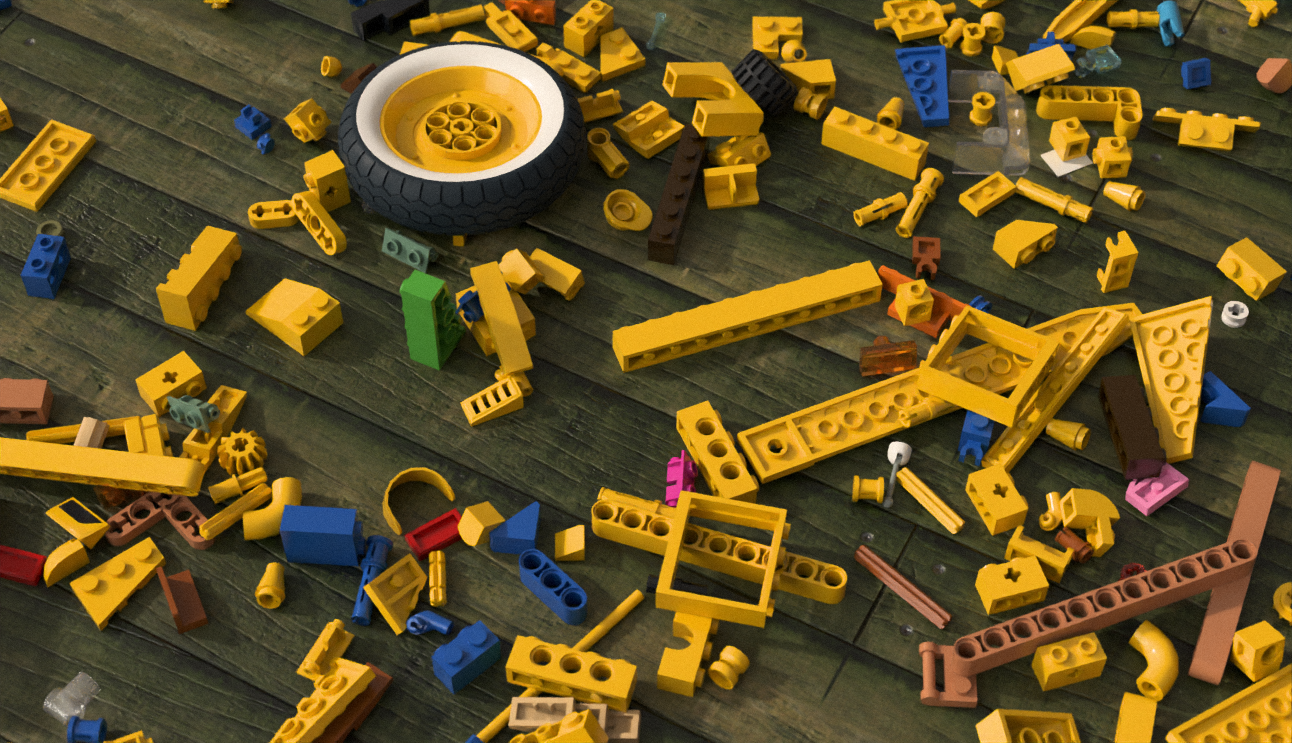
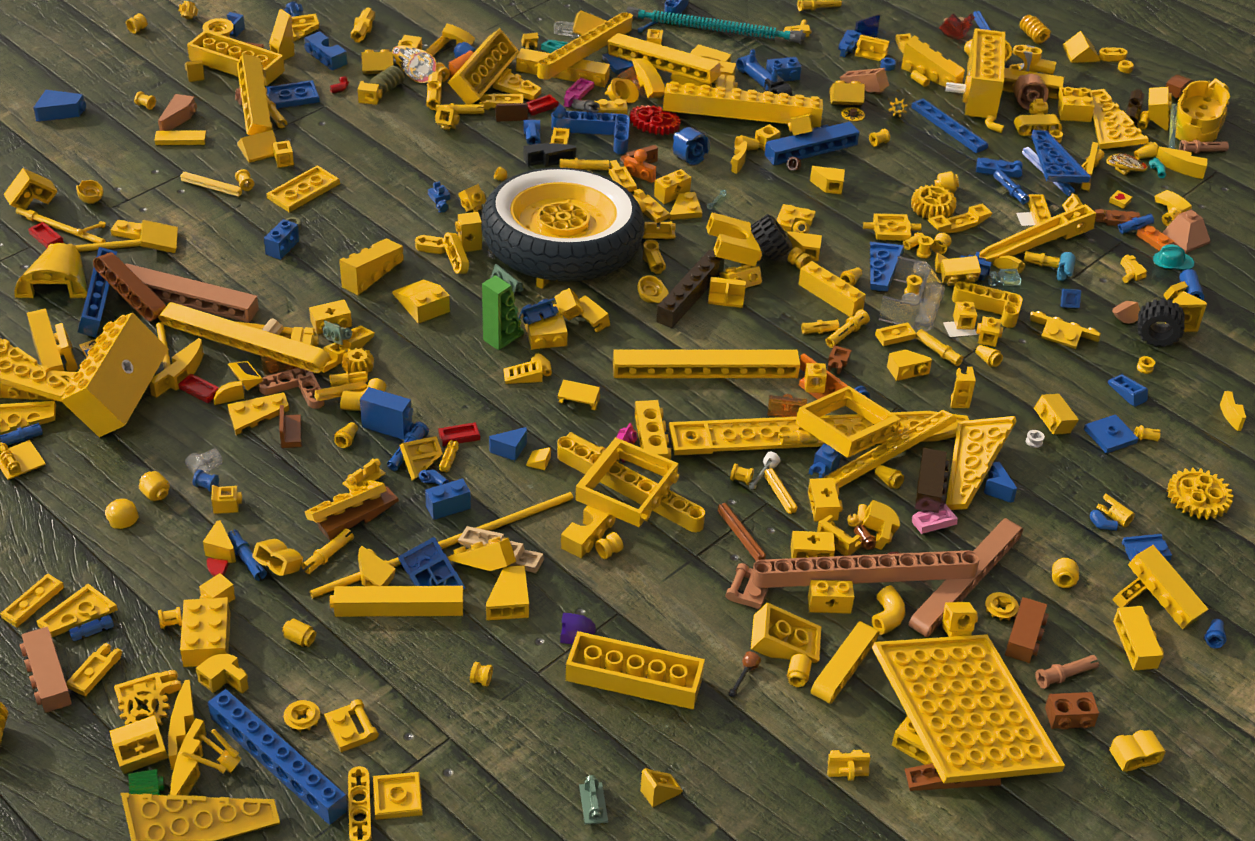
camera: 15 degrees right, 10 degrees down
yellow piece [383,468,455,535] -> none
yellow piece [458,501,506,546] -> none
yellow slope [470,261,533,376] -> none
yellow brick [506,635,637,713] -> none
blue beam [519,549,588,625] -> none
yellow slope [613,101,684,159] -> none
none -> yellow hinge [558,380,600,410]

